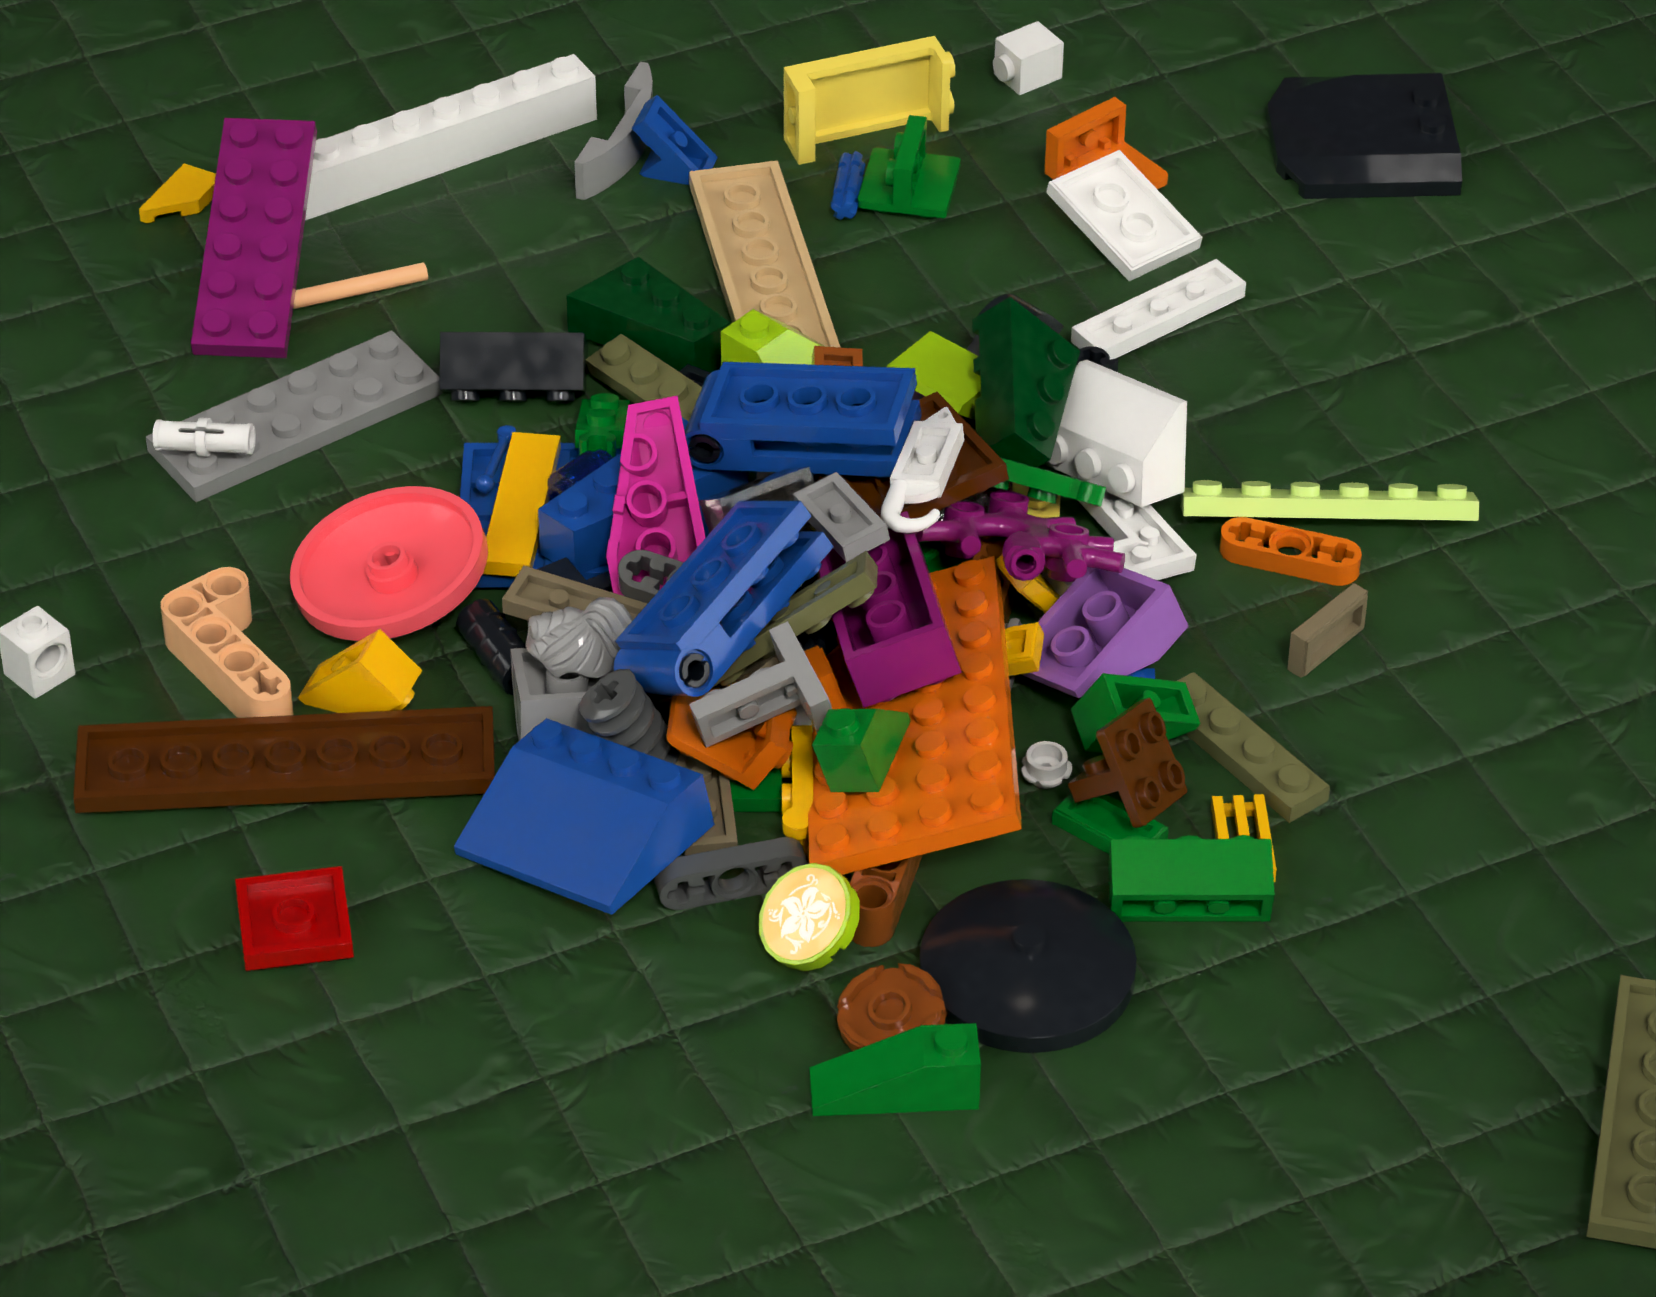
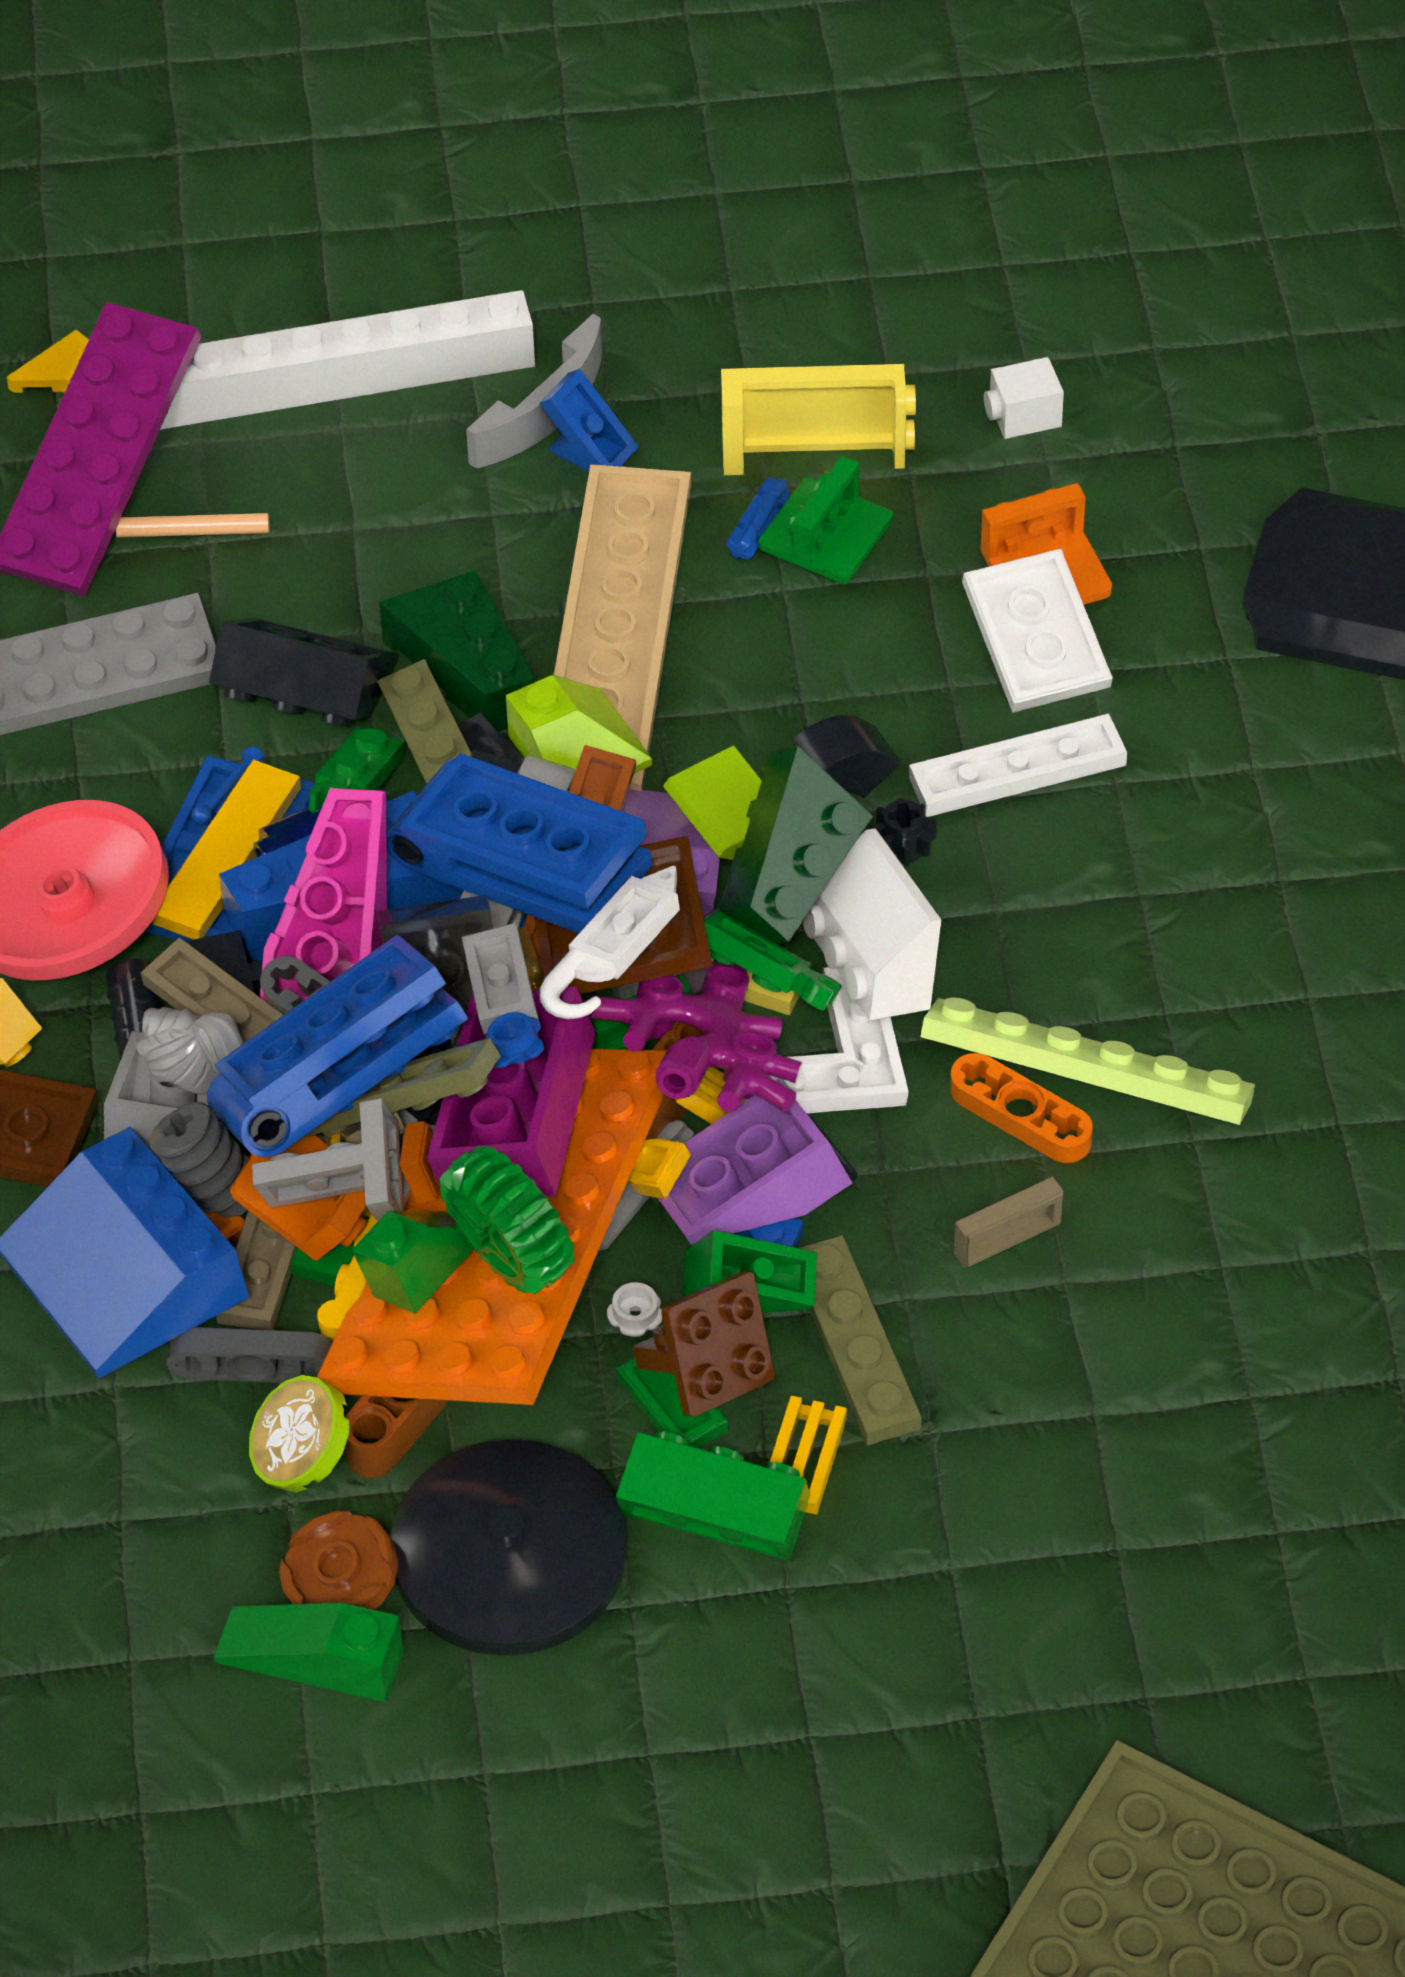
camera: 20 degrees right, 10 degrees up
none -> green gear [439,1145,574,1294]
none -> blue plate [486,1012,544,1068]

